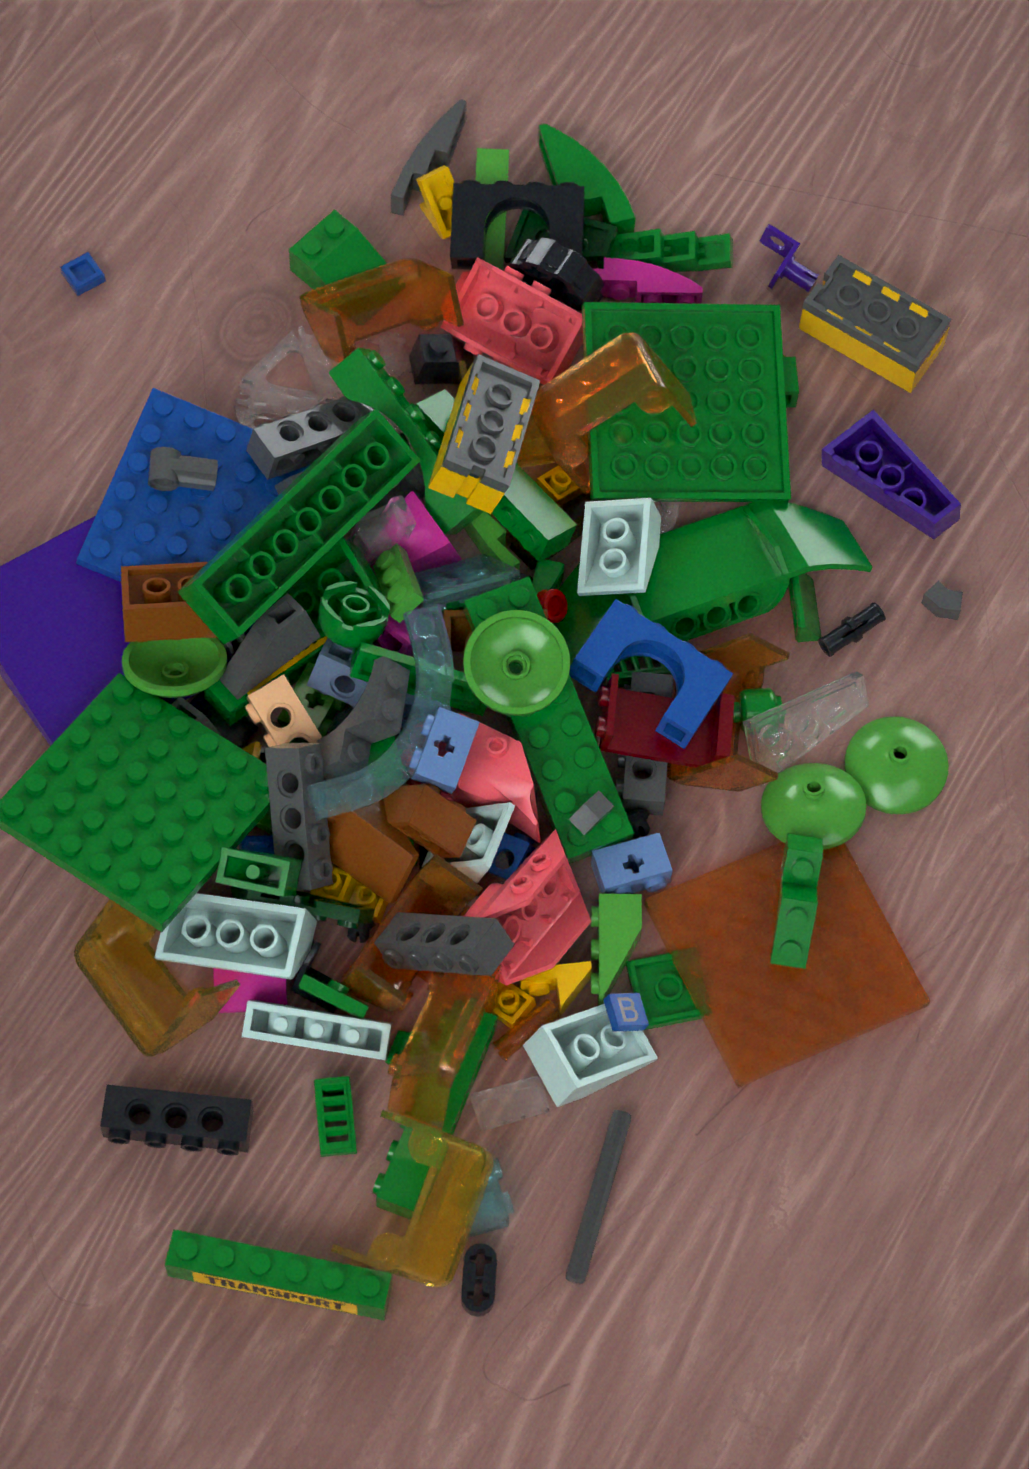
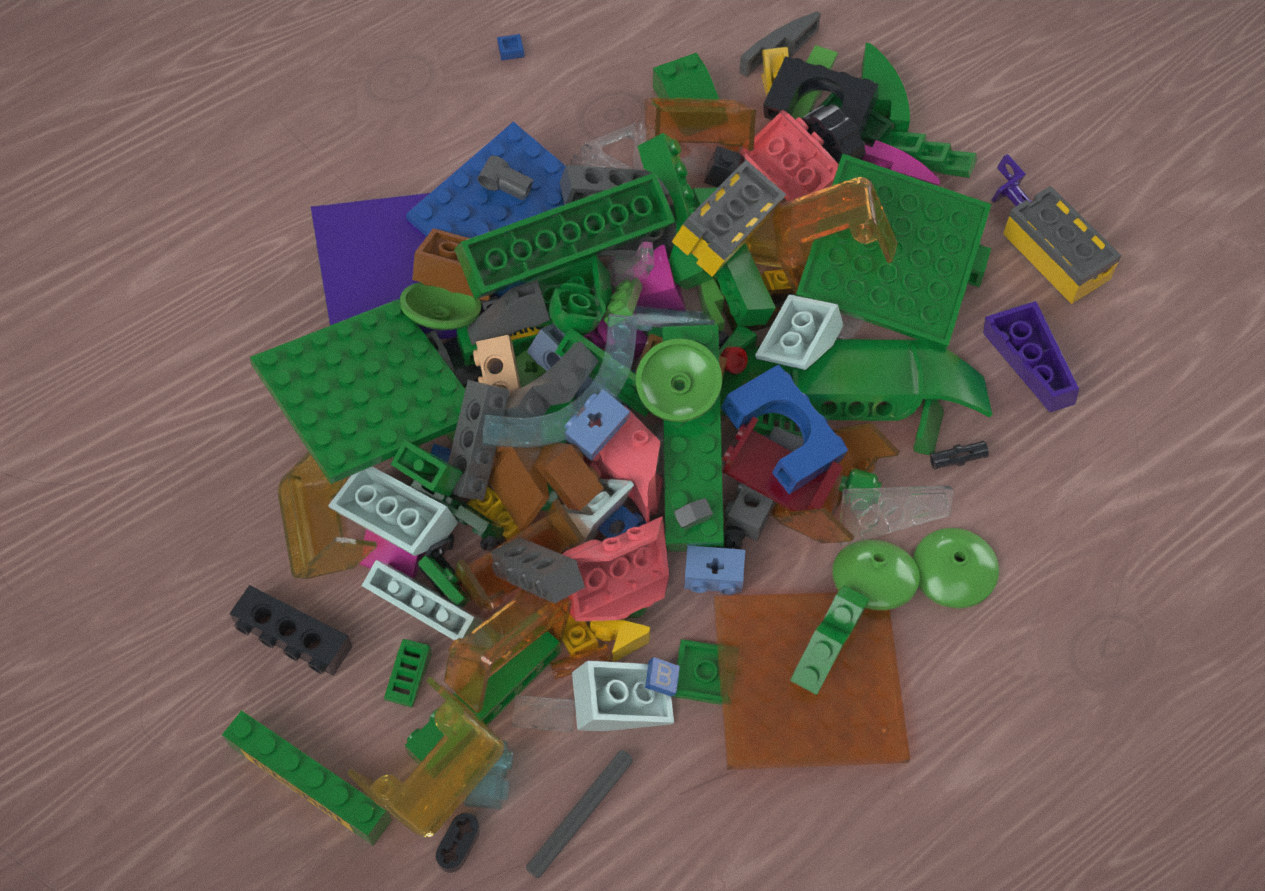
camera: 25 degrees right, 5 degrees down
bright green slope [591,893,642,1006] -> none
dark grey piece [921,581,963,620] -> none

